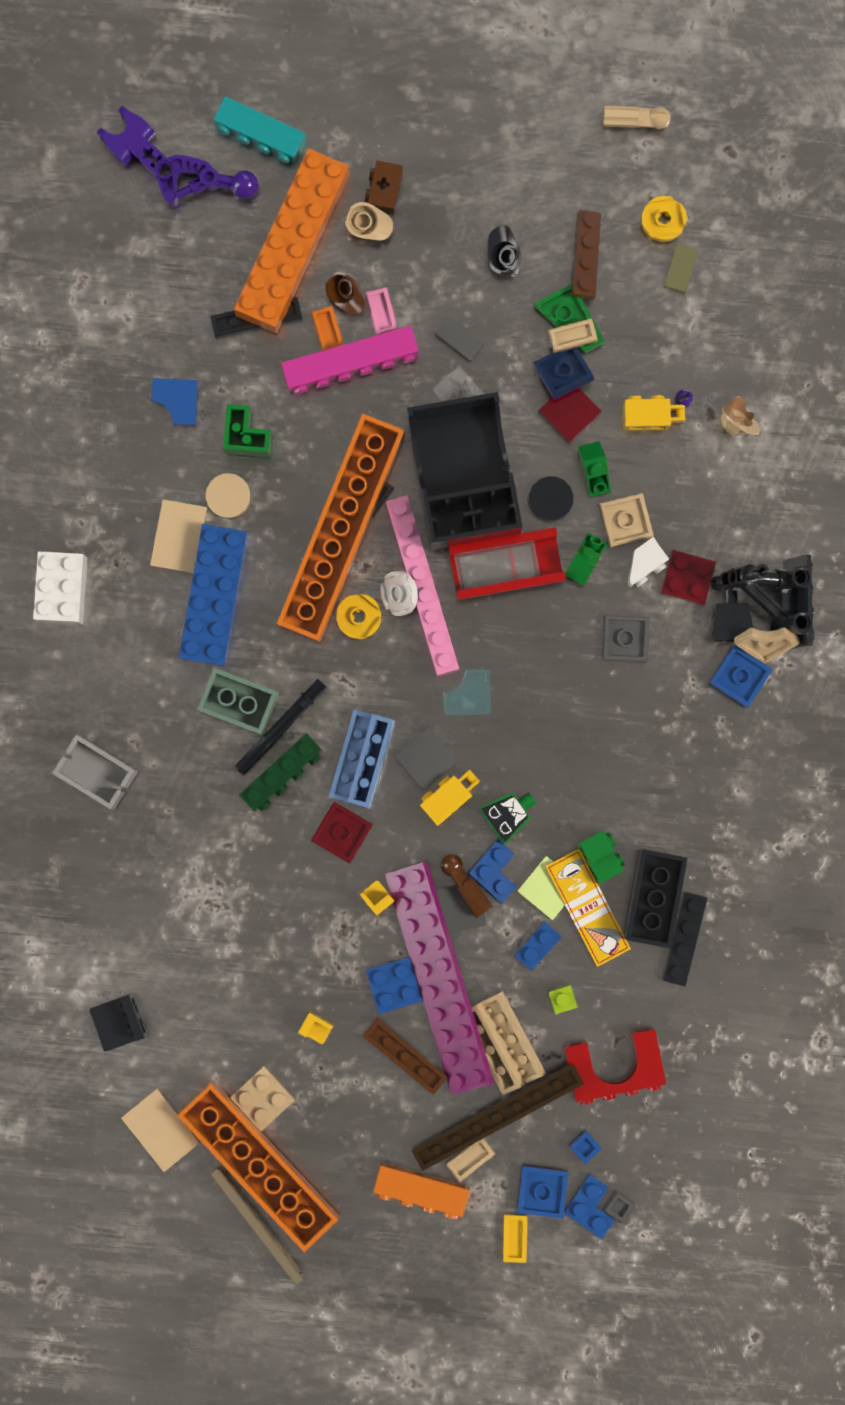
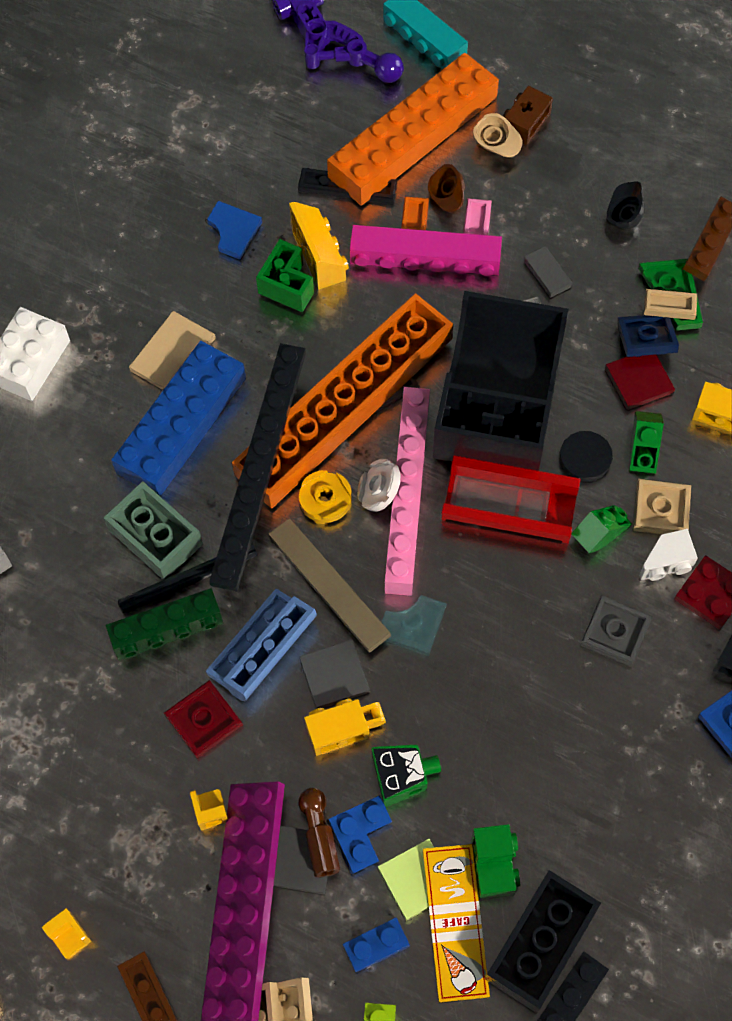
camera: 25 degrees right, 20 degrees down
tan tile [206,473,251,518] -> none
blue plate [366,957,423,1014] -> none
none -> black plate [209,343,306,592]
none -> dark tan tile [269,518,391,653]
none -> yellow slope [289,202,349,290]

